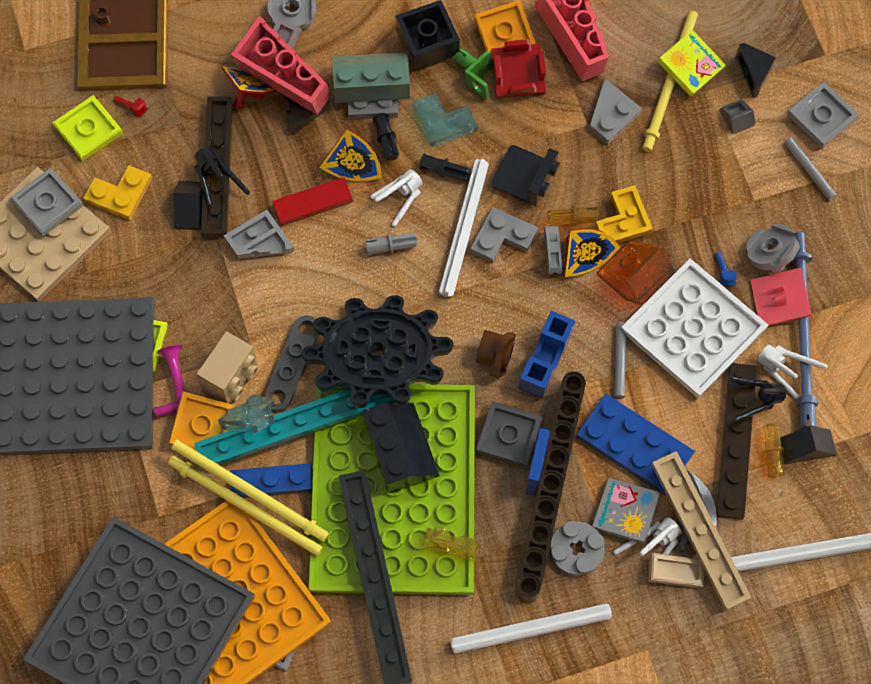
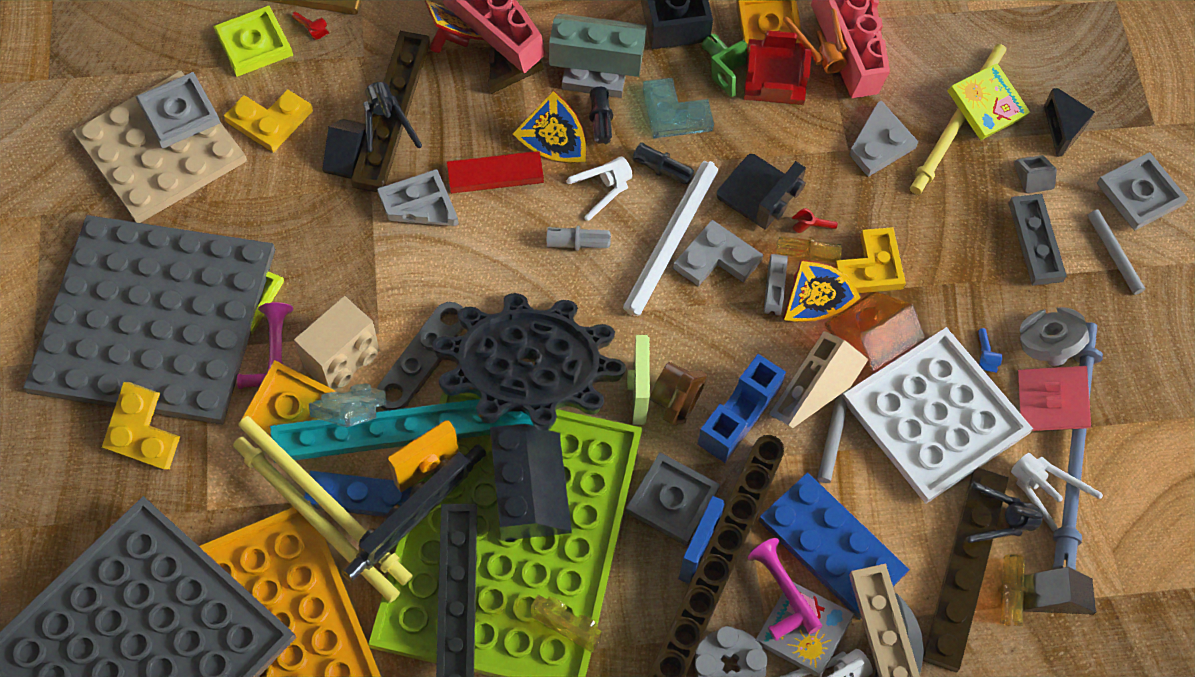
camera: 10 degrees right, 5 degrees down
none -> yellow plate [102,382,180,470]
none -> black plate [342,444,487,582]
none -> light orange plate [388,420,459,492]
none -> yellowish green plate [627,335,650,425]
none -> dark pink piece [747,538,823,641]
none -> tan slope [769,331,868,428]
none -> orange plant [783,8,847,74]
none -> red hand [791,208,838,233]
none -> dark grey plate [1008,194,1067,286]

